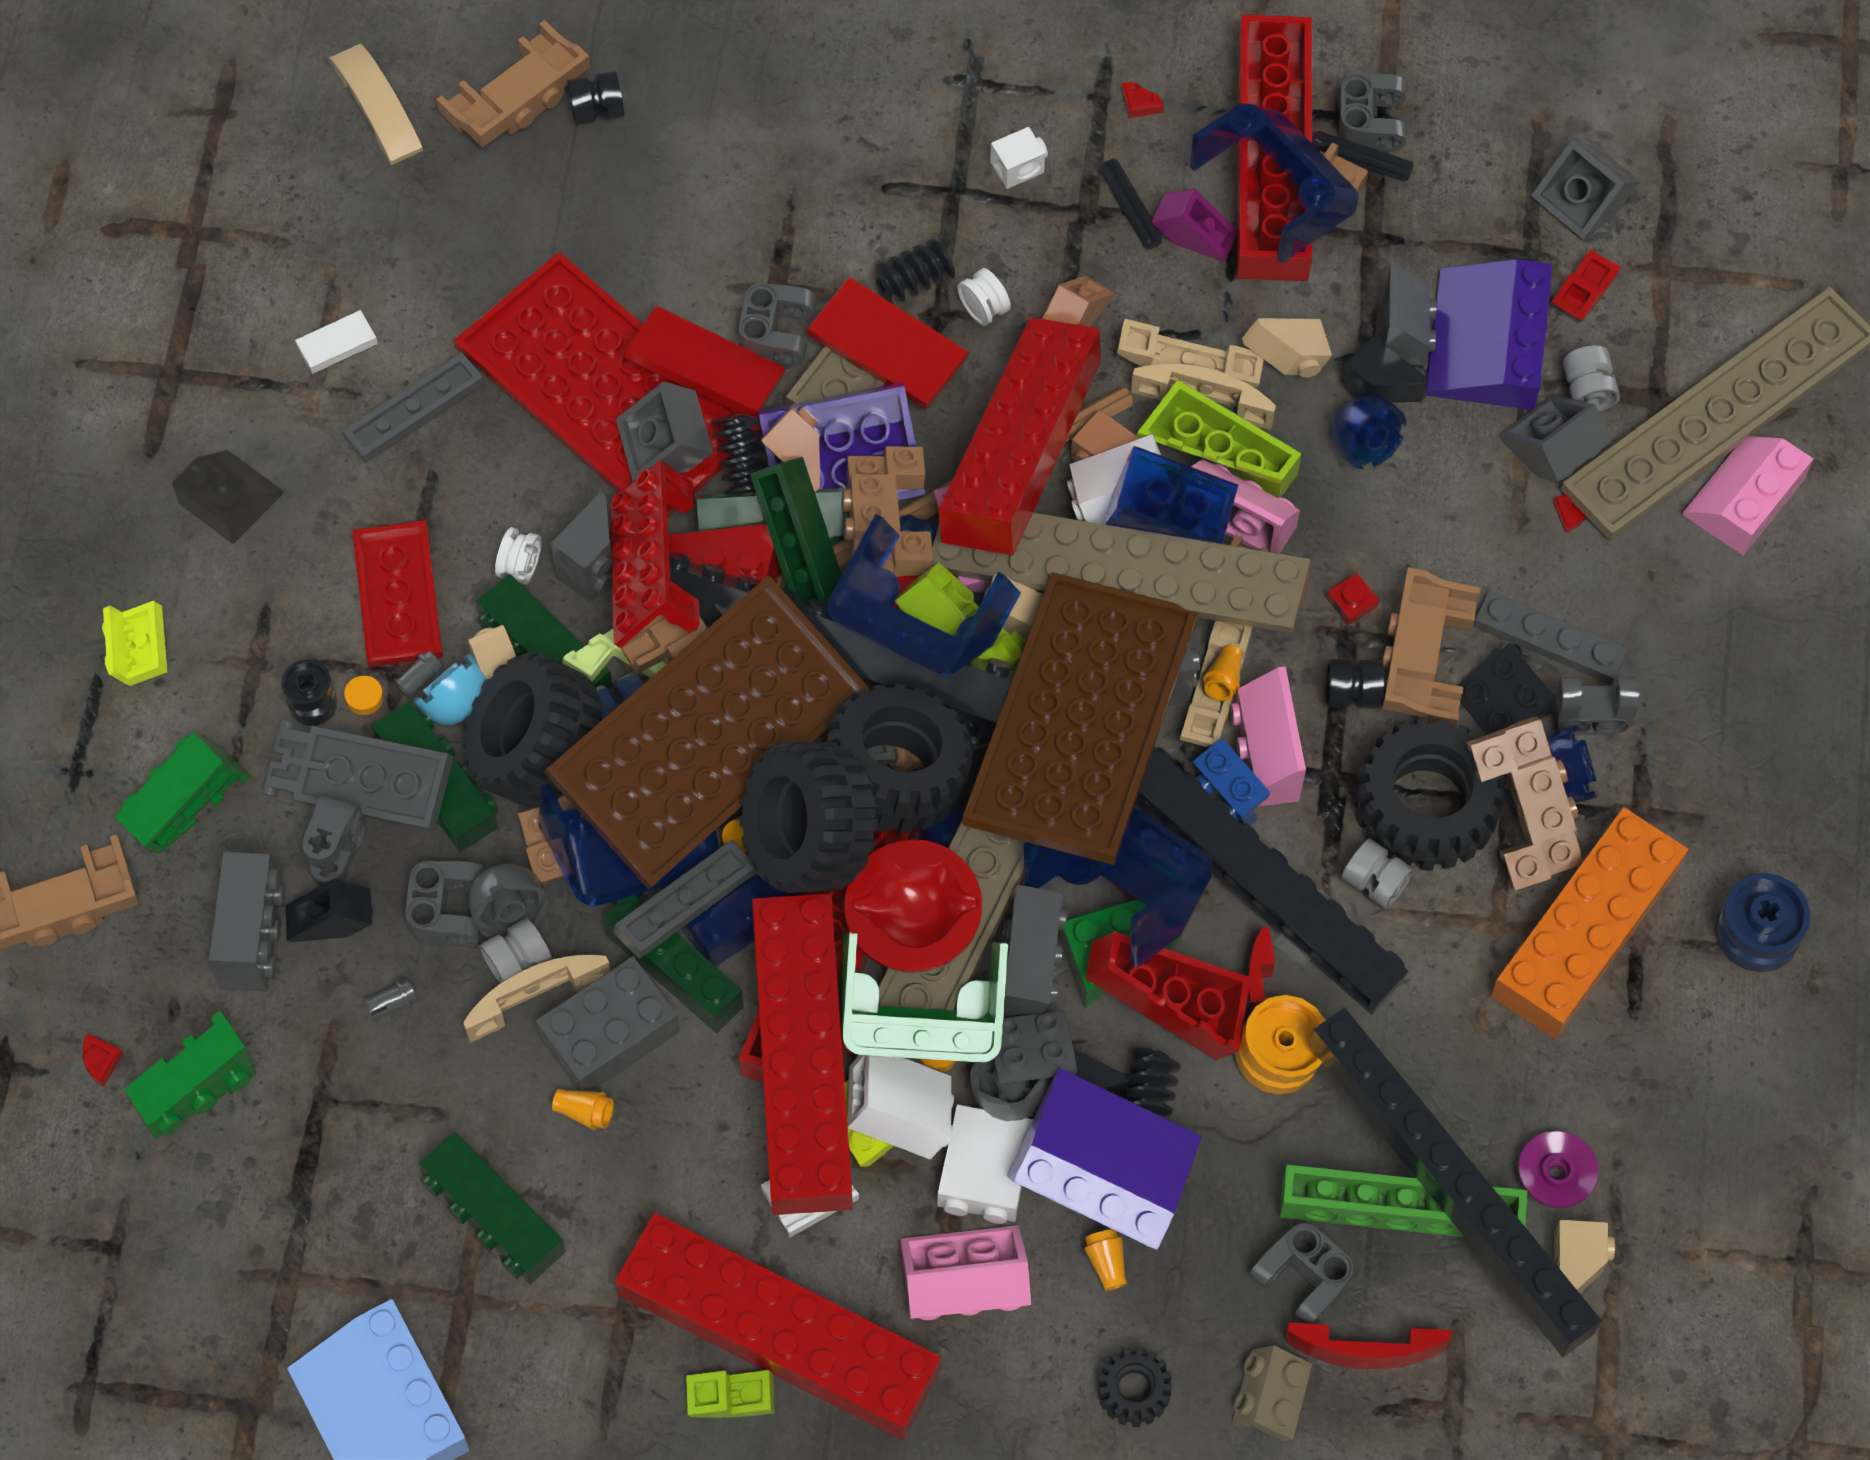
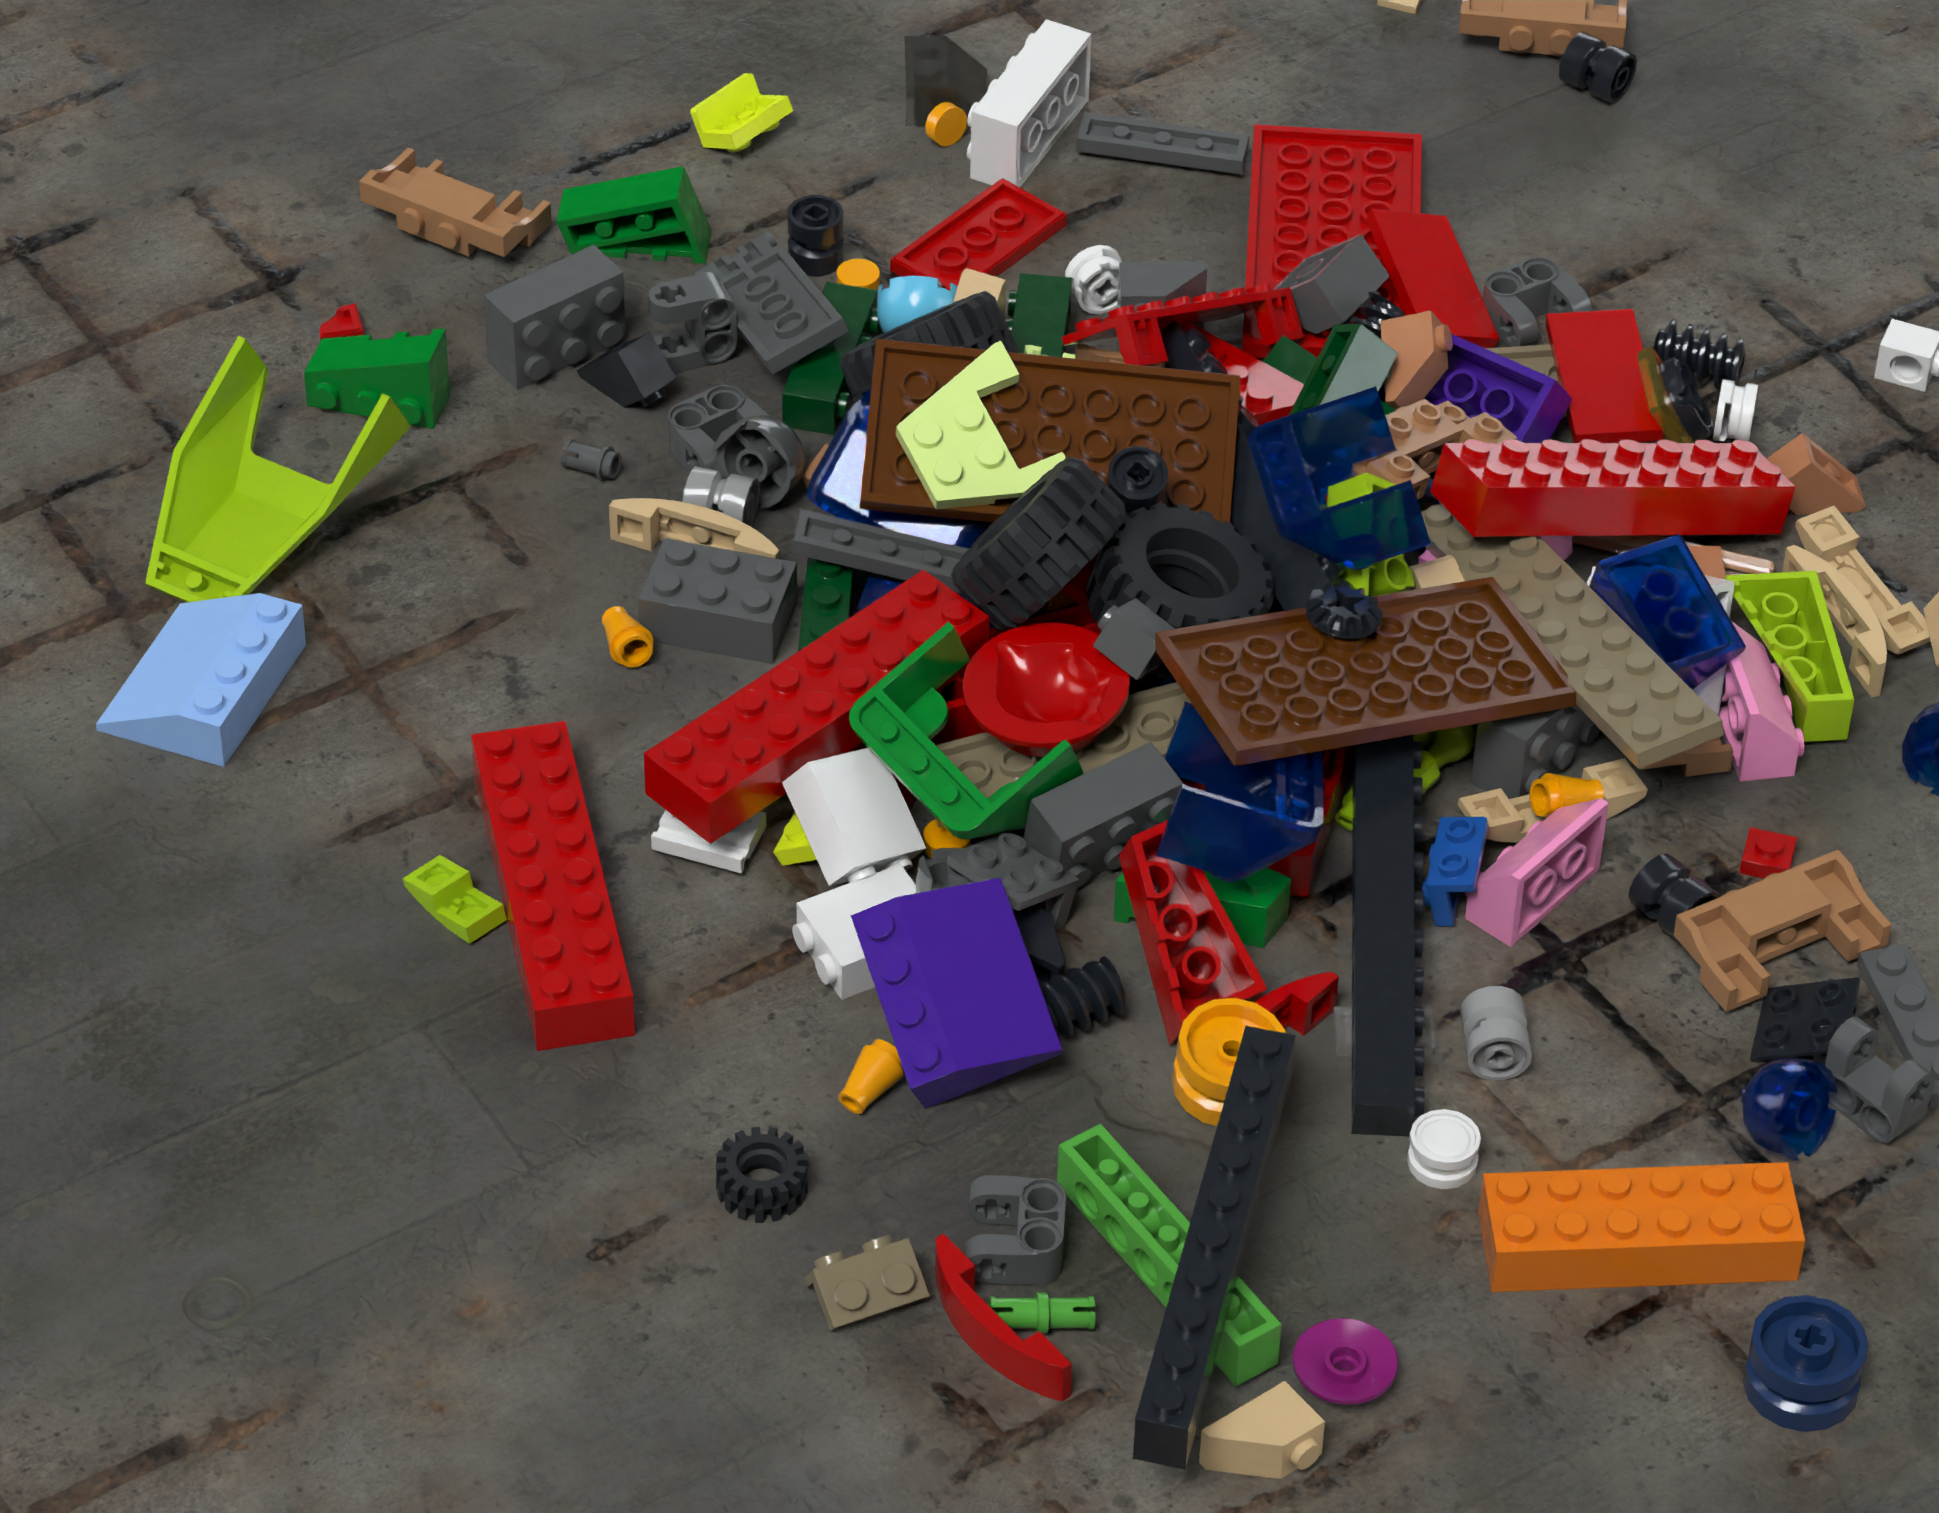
camera: 50 degrees right, 20 degrees down
white tile [295,310,378,374] -> none
dark green brick [419,1131,566,1285] -> none
bright pink slope [900,1225,1031,1320] -> none
black tyre [1354,718,1506,871] -> none
medium nougat bracket [1466,716,1583,891] -> none
none -> lime windscreen [145,336,411,603]
none -> yellowish green wing [895,341,1066,509]
none -> light orange tile [925,102,967,147]
none -> white brick [967,19,1091,187]
none -> bright green pin [988,1292,1095,1334]
none -> dark grey brick [1093,598,1175,680]
none -> black wheel [1106,446,1168,515]
none -> black gear [1305,583,1383,639]
none -> white wheel [1407,1109,1481,1189]
none -> clear yellow tile [1637,346,1695,443]
none -> black tile [1660,356,1714,441]

